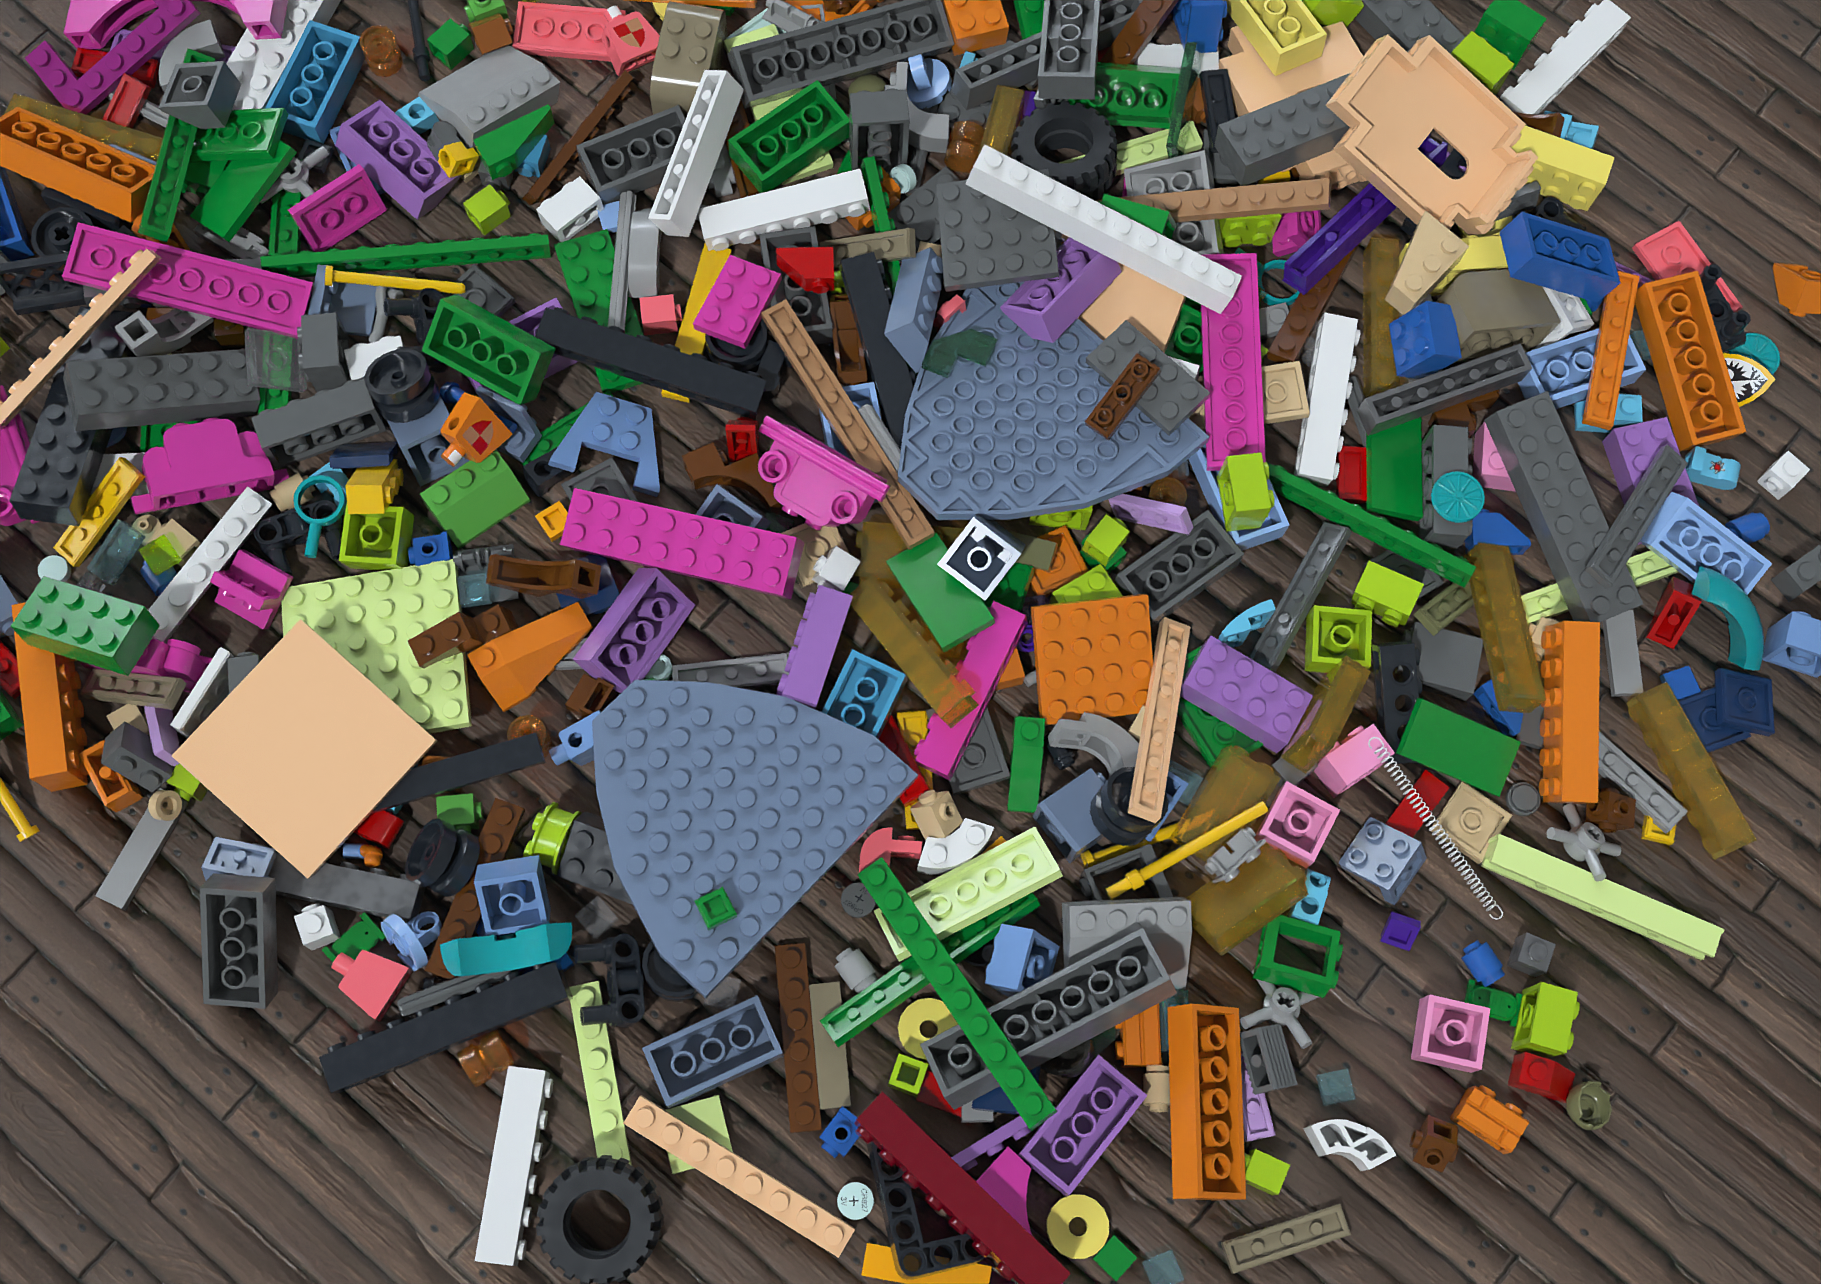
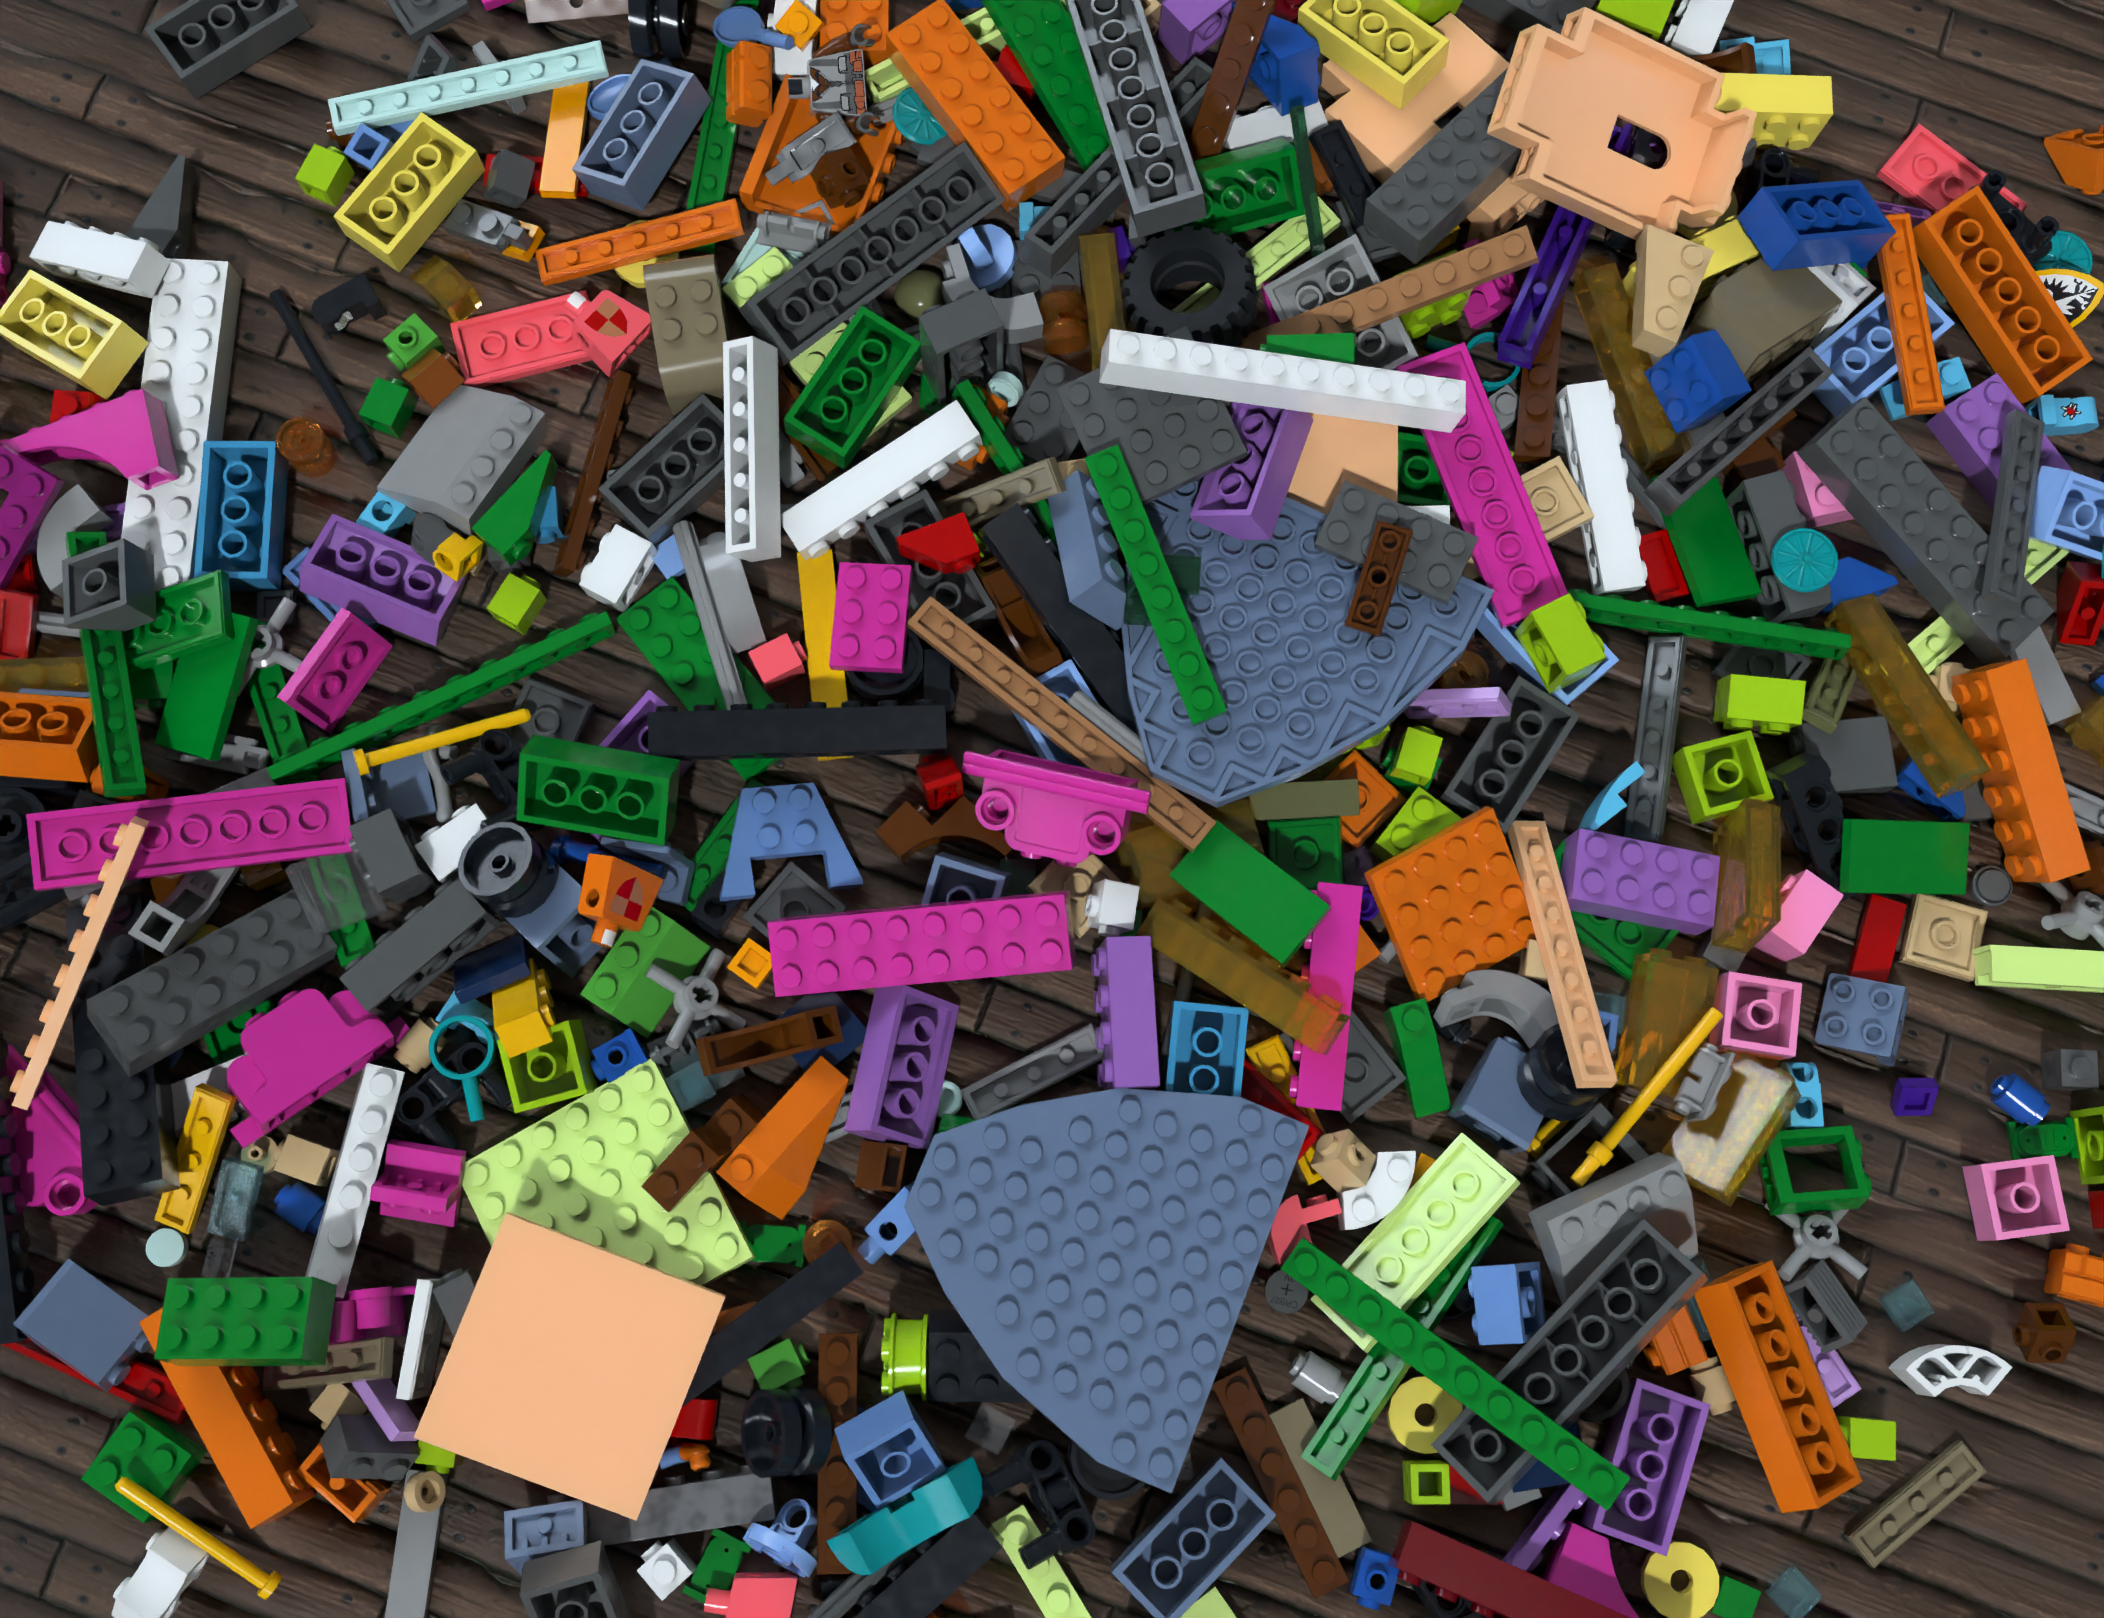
camera: 20 degrees left, 5 degrees up
clear neon green tile [138,534,182,576] -> none
green tile [694,887,737,931] -> none
sand blue slope [937,514,1025,600] -> none
white piece [1368,737,1503,920] -> none
none -> light grey bar [645,949,746,1049]
none -> green piece [738,1221,807,1267]
none -> green plate [1084,444,1228,727]

